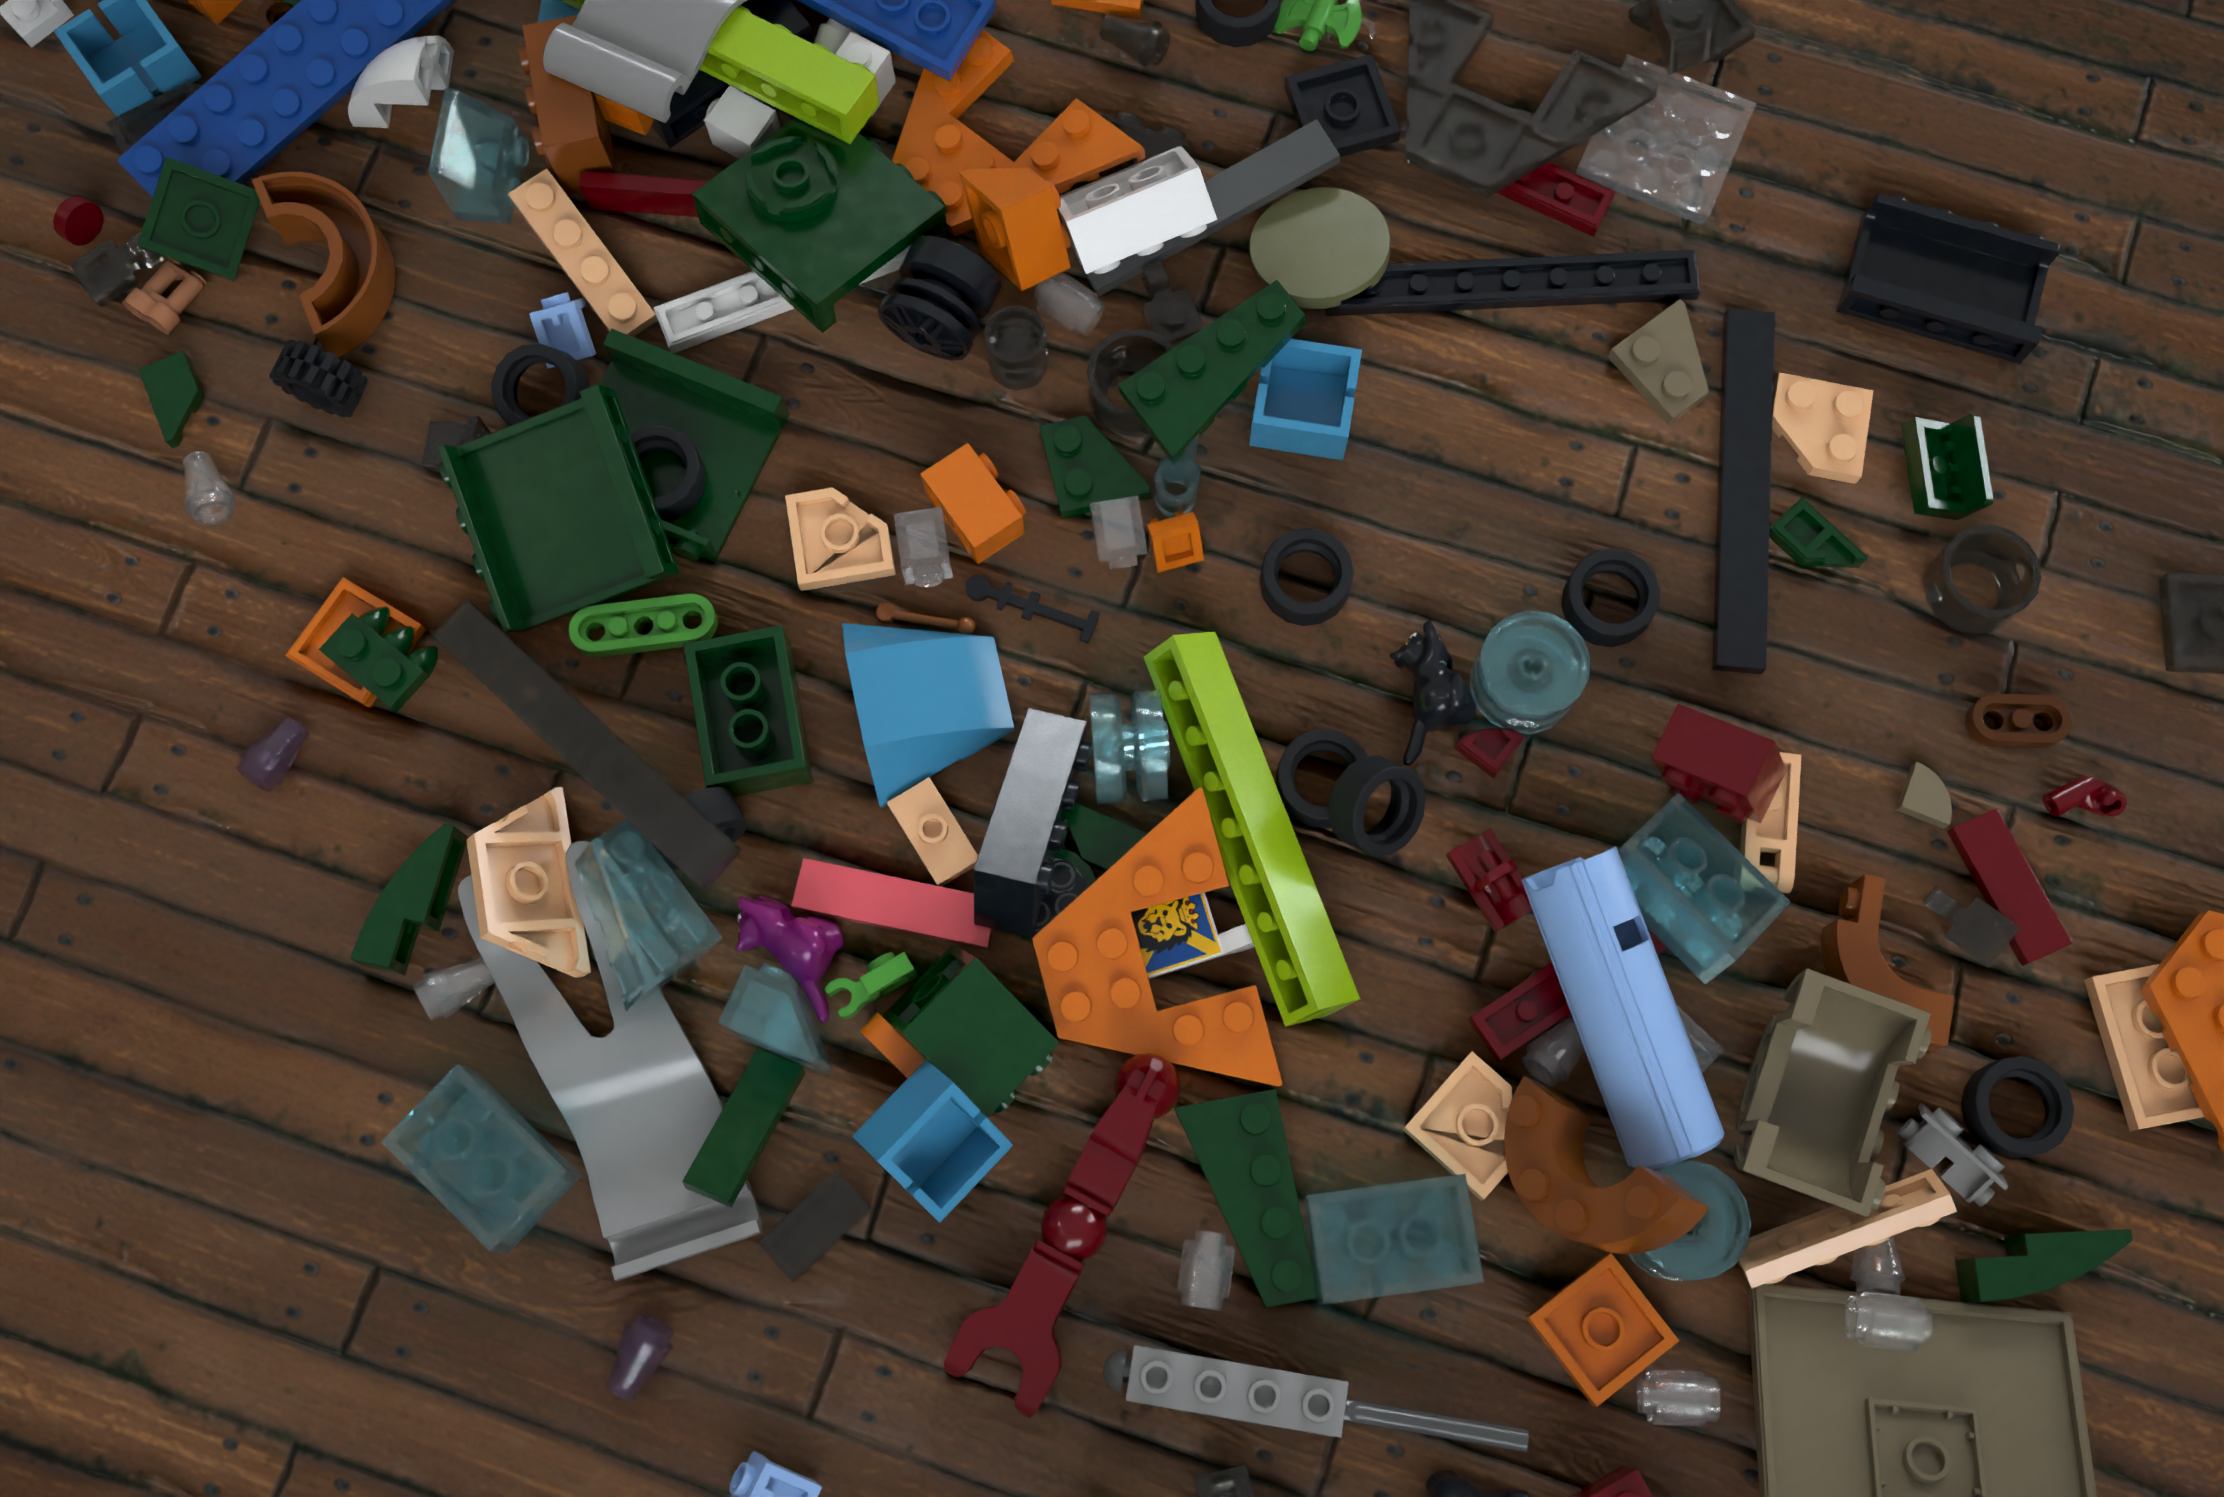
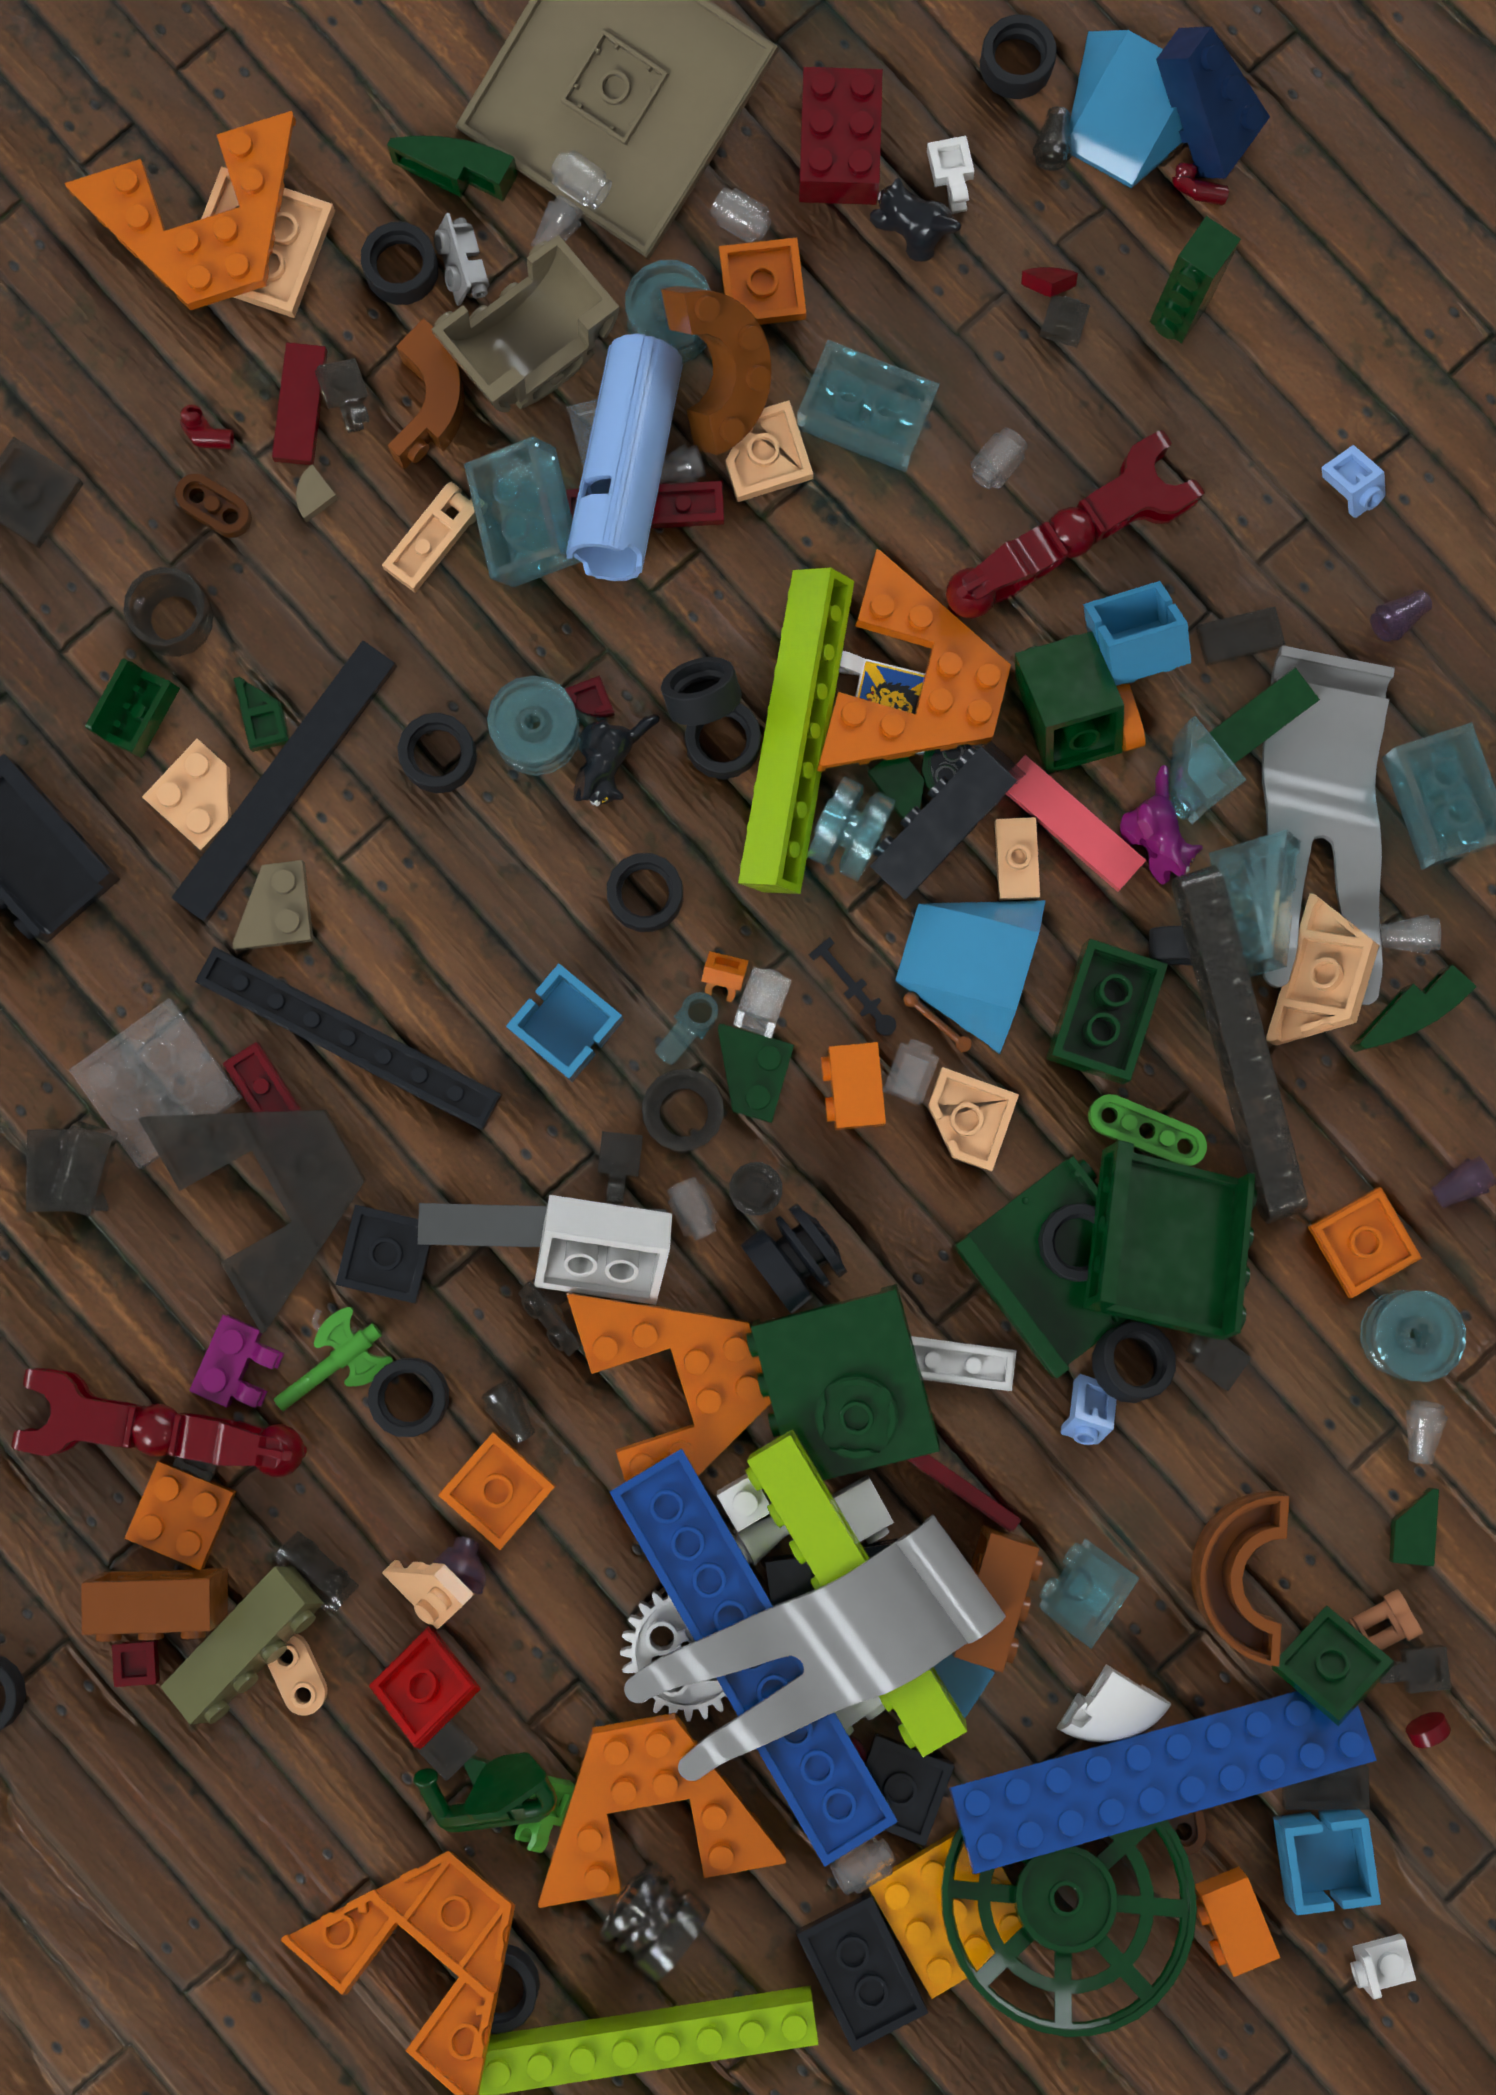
camera: 155 degrees left, 10 degrees up
black tyre [269,340,369,418] -> none
dark green plate [318,607,438,713] -> none
light nougat plate [508,168,658,337] -> none
bright green plate [825,952,919,1020] -> none
orange slope [959,168,1071,291] -> none
light grey piece [1103,1345,1529,1452] -> none
dark green wing [1118,280,1305,465] -> none
dark green wing [1174,1089,1318,1308] -> none
olive tile [1250,187,1390,309] -> none
dark red hips [1446,828,1532,933] -> none
dark red brick [1651,704,1787,824] -> none
light nougat plate [1731,1169,1957,1288] -> none
none -> clear light blue wheel [1360,1290,1466,1382]

